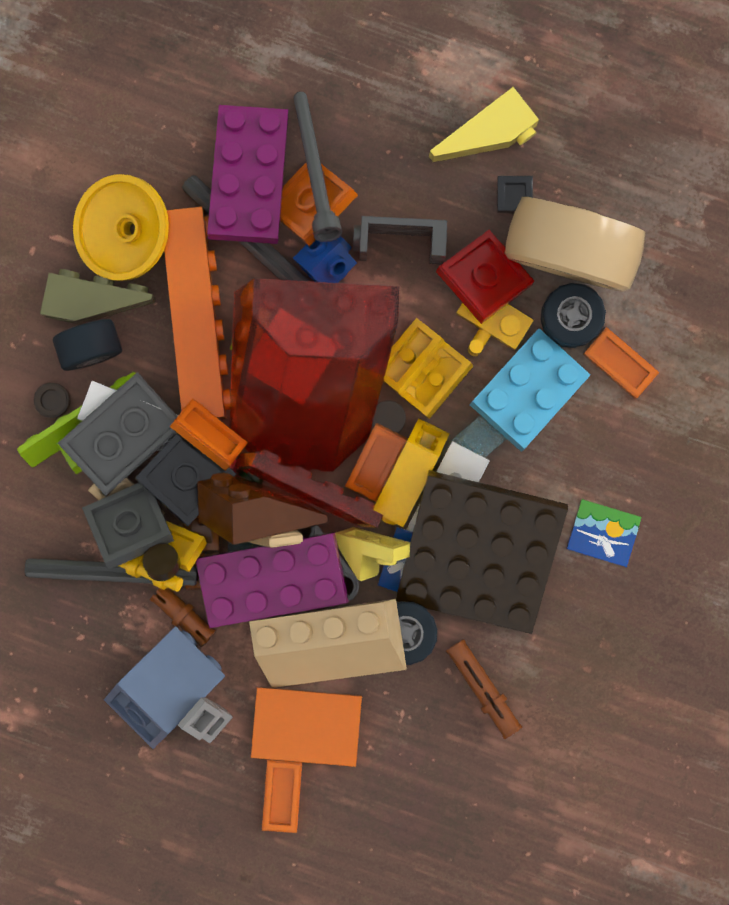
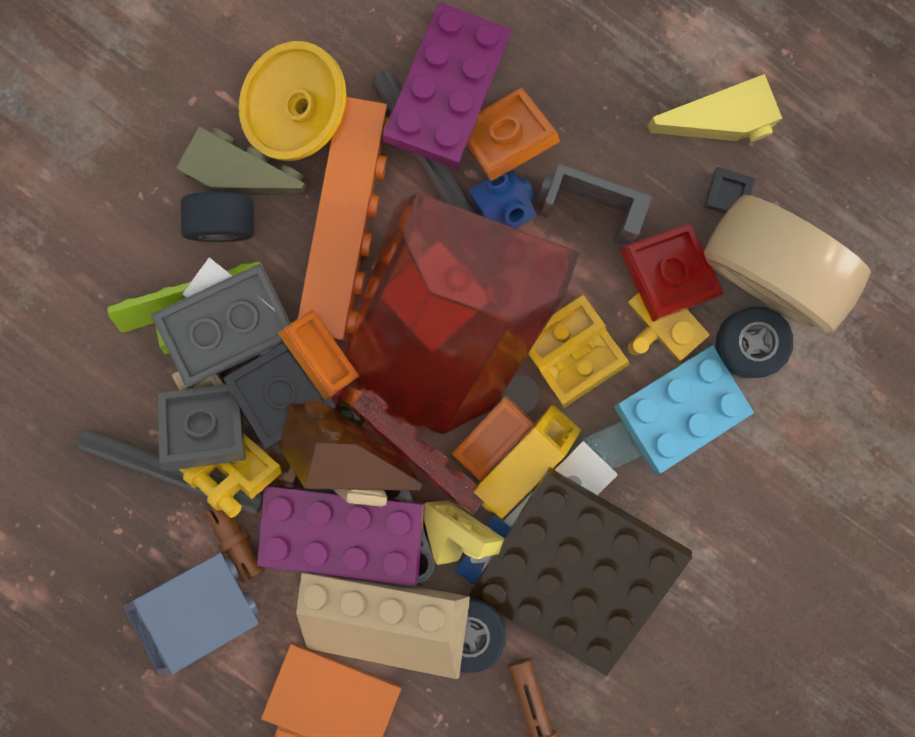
camera: 25 degrees right, 0 degrees up
dark brown tile [34,383,70,418] -> none
dark brown tile [143,543,181,581] -> none
light grey slope [178,697,233,743] -> none
dark grey piece [294,91,342,242] -> none
sticker [567,499,642,567] -> none
orange tile [583,327,659,399] -> none

